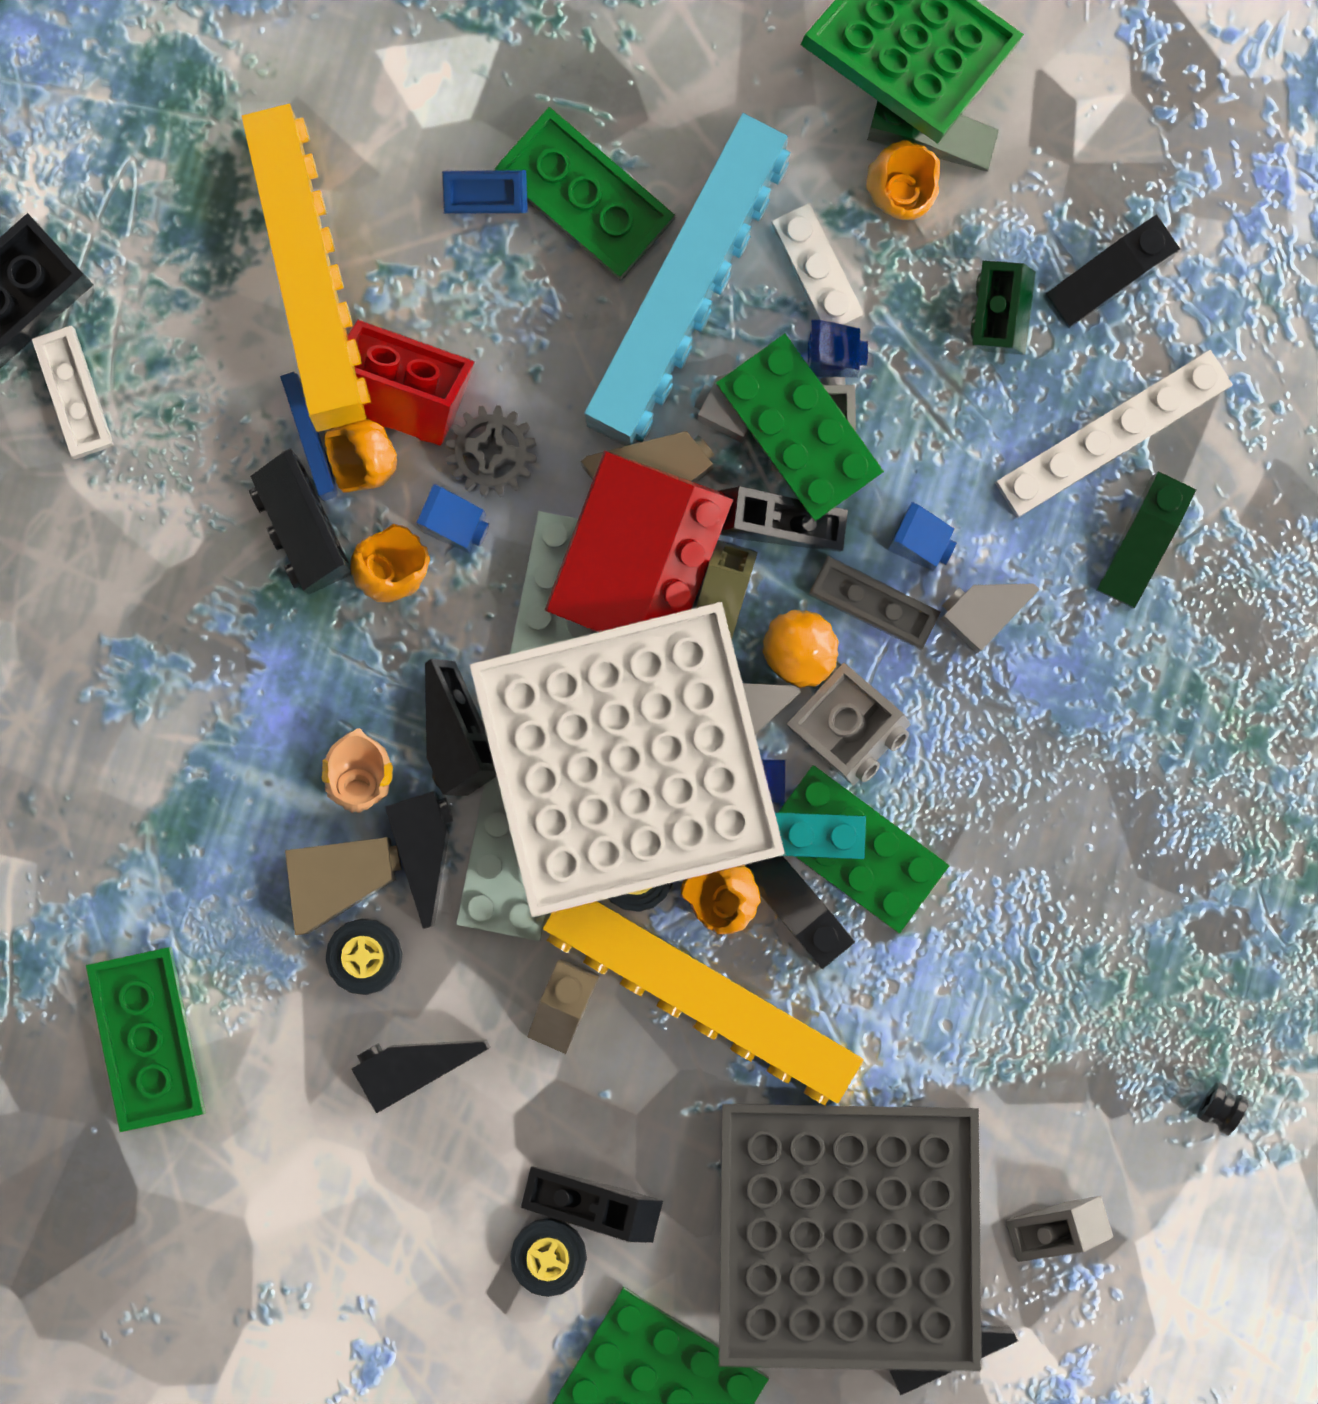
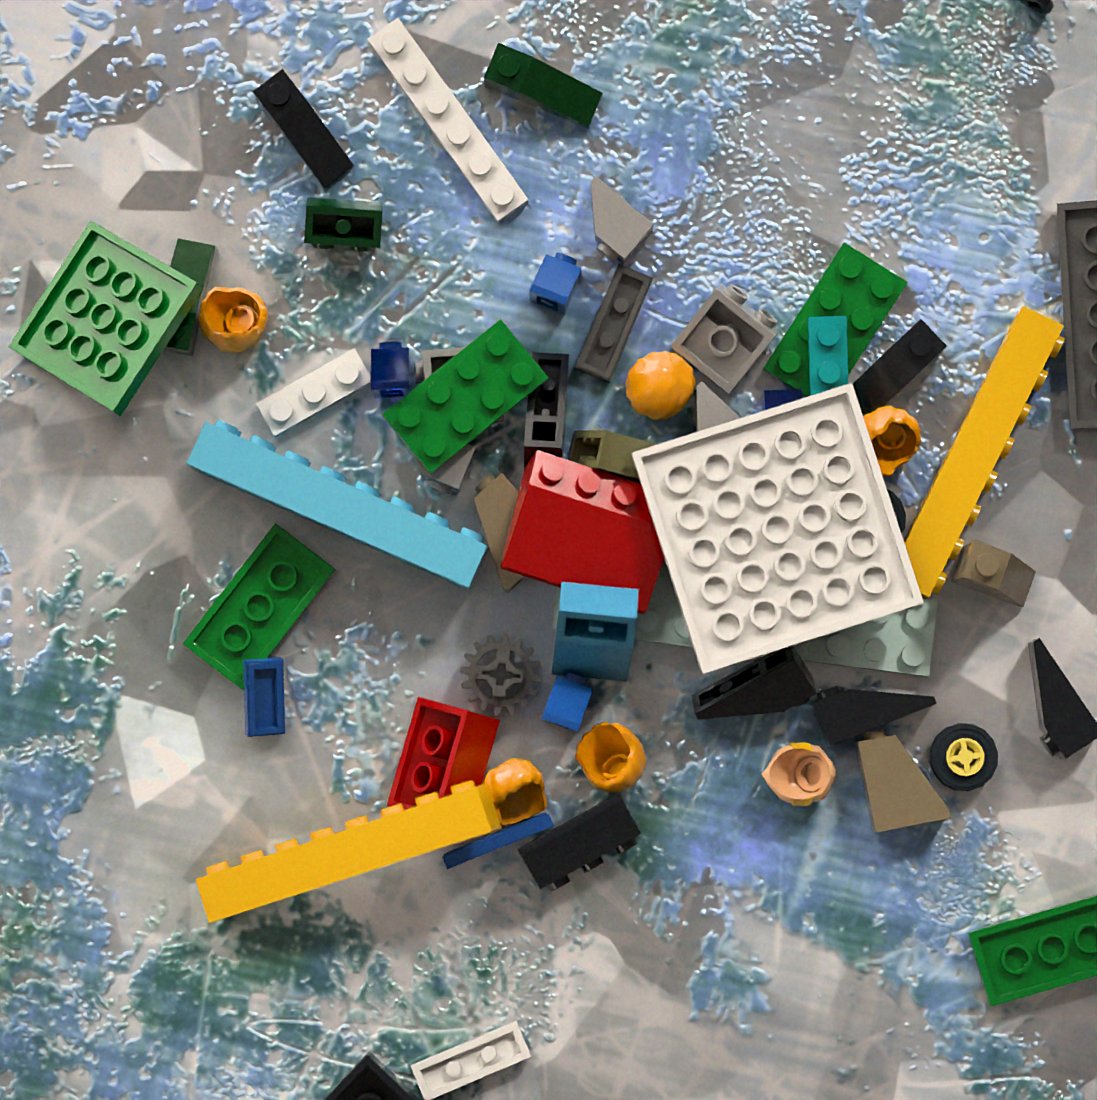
camera: 100 degrees left, 0 degrees up
none -> dark azure slope [552,582,638,682]

